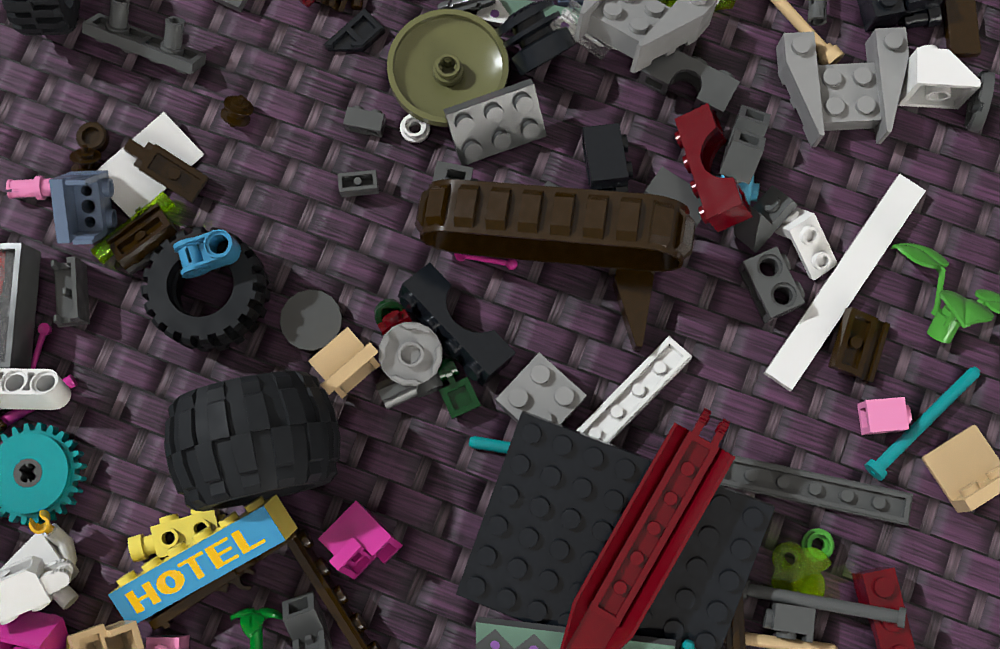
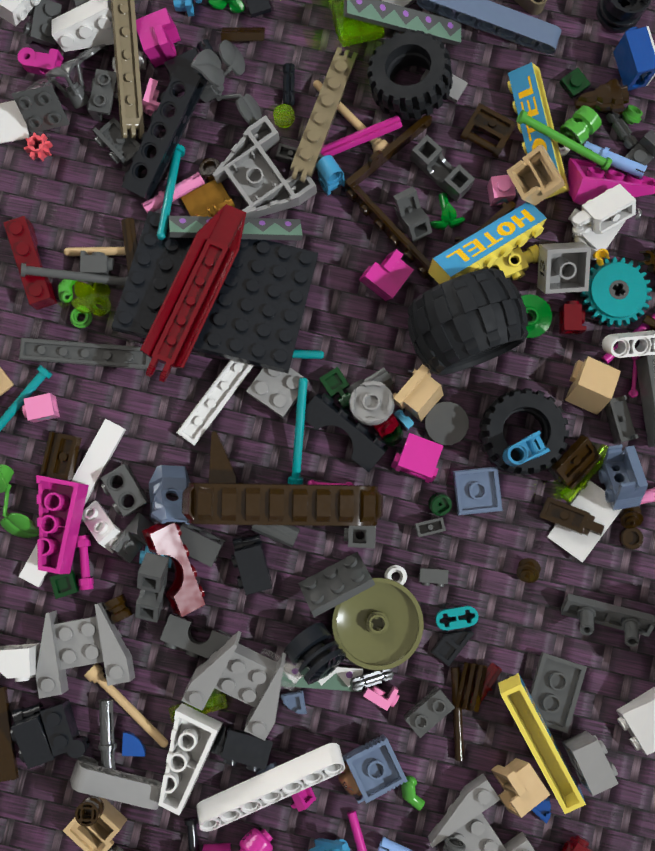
camera: 170 degrees right, 5 degrees up
none -> dark pink wedge [36,475,89,574]
none -> dark green plate [49,570,79,599]
none -> bright green arm [58,279,77,303]
none -> dark pink bar [76,535,94,590]
none -> dark brown wheel [103,594,133,624]
none -> sand blue piece [149,465,191,524]
none -> teal bar [288,377,308,484]
none -> dark pink plate [391,433,443,483]
none -> medium azure tile [393,409,414,431]
none -> dark green tile [428,492,452,516]
none -> teal beam [435,606,478,630]
none -> sand blue tile [452,467,503,516]
none -> green dish [521,294,552,338]
none -> light grey brick [537,242,591,294]
none -> dark red brick [559,300,587,334]
none -> tan plate [565,356,621,415]

